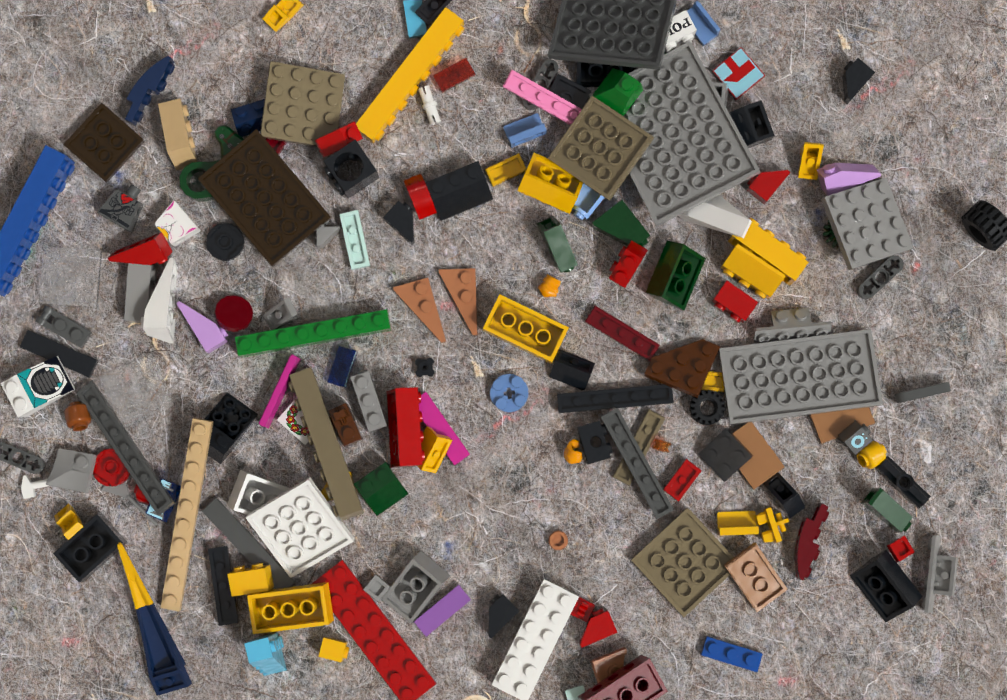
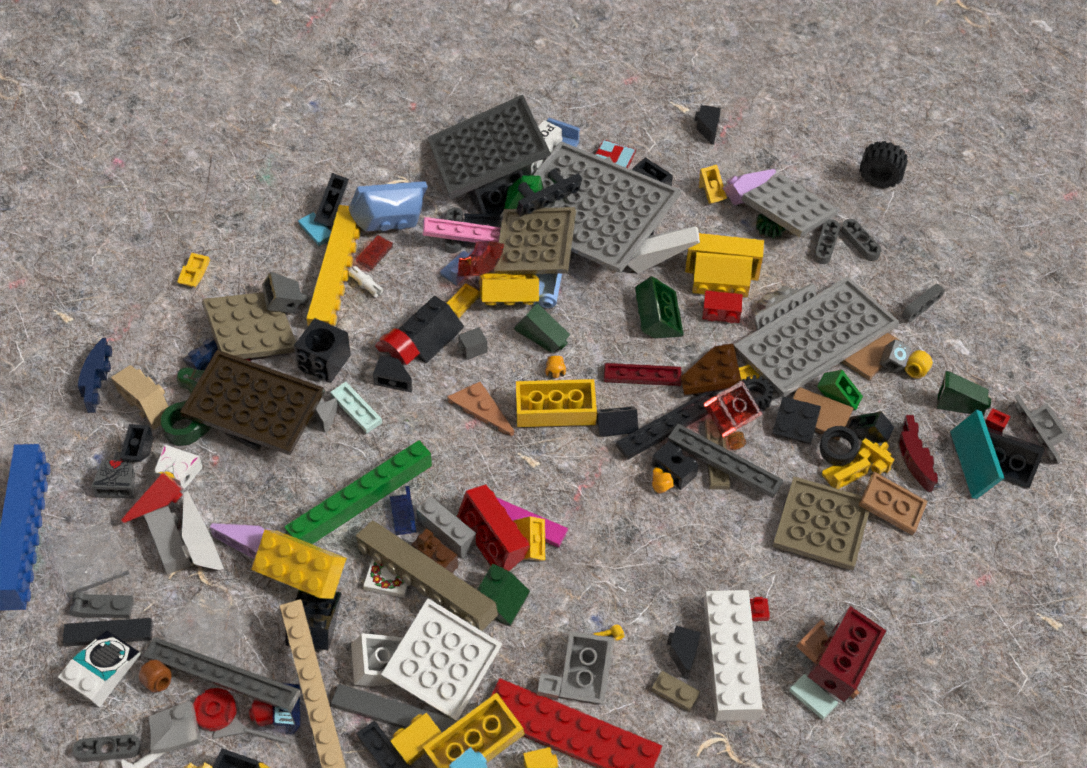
camera: 30 degrees left, 30 degrees down
dark brown plate [63,103,145,183] -> none
black tile [206,223,245,261] -> none
dark red tile [214,295,253,332] -> none
dark pink tile [259,354,301,429] -> none
light grey slope [263,298,298,330] -> none
red slope [315,121,363,157] -> none
nougat wing [393,278,446,343] -> none
medium lavender tile [414,585,471,637] -> none
black plate [415,358,434,377] -> none
medium blue plate [490,374,528,413] -> none
nougat tile [548,531,568,550] -> none
red slope [579,608,618,648] -> none
dark green slope [591,200,650,247] -> none
red brick [609,241,648,288] -> none
red plate [663,459,702,502] -> none
blue plate [701,636,763,672] -> none
red slope [746,170,790,204] -> none
black piece [876,456,931,509] -> none
none -> black slope [120,424,154,462]
none -> yellow brick [251,529,347,599]
none -> dark grey torso [262,272,309,313]
none -> medium blue windscreen [349,181,428,231]
none -> dark grey brick [457,327,488,360]
none -> clear red brick [458,241,504,277]
none -> black plate [516,168,583,217]
none -> yellow hand [593,624,625,641]
none -> dark tan plate [651,671,701,713]
none -> clear red brick [703,381,763,438]
none -> green slope [817,370,863,411]
none -> black tyre [819,426,859,466]
none -> dark grey beam [841,219,881,261]
none -> teal tile [950,410,1005,499]

